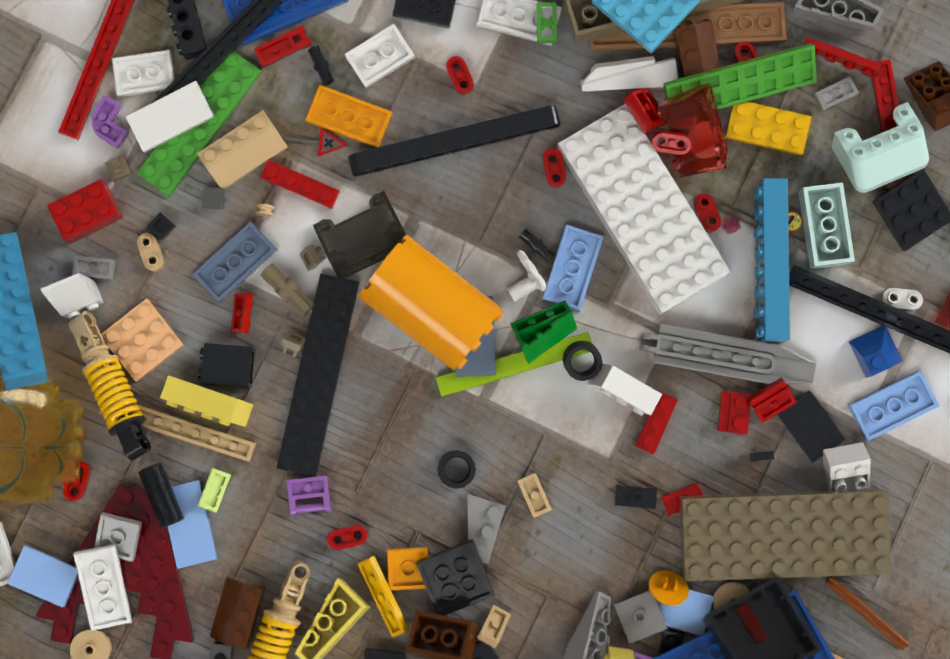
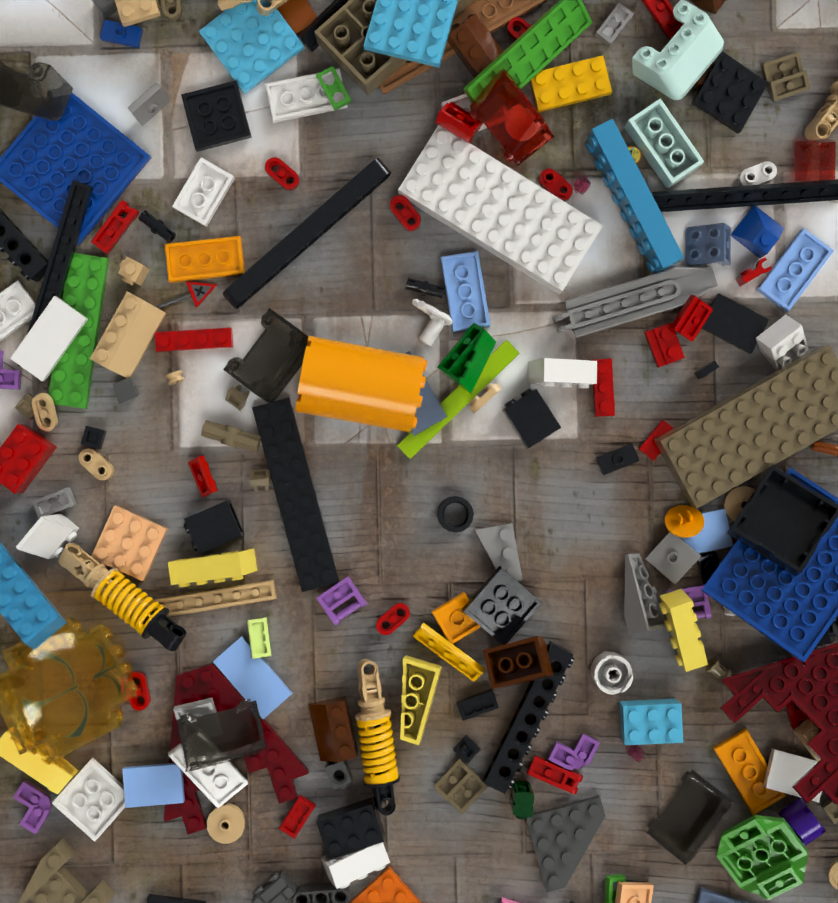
camera: 30 degrees left, 5 degrees up
black piece [138,463,184,529] -> none
sand blue tile [192,221,278,304] -> none
tan plate [477,605,511,648] -> none
tan plate [517,473,552,518] -> none
black tyre [563,341,602,381] -> none
white wedge [580,56,678,91] -> none
red plate [651,130,692,155] -> none
clear red axle [738,603,767,643] -> none
none -> tan plate [32,393,58,431]
none -> tan brick [118,257,150,286]
none -> clear smoke windscreen [177,699,266,772]
none -> tan plate [469,382,502,414]
none -> black brick [502,388,561,449]
none -> sand blue bracket [686,223,731,266]
none -> red plate [736,258,772,286]

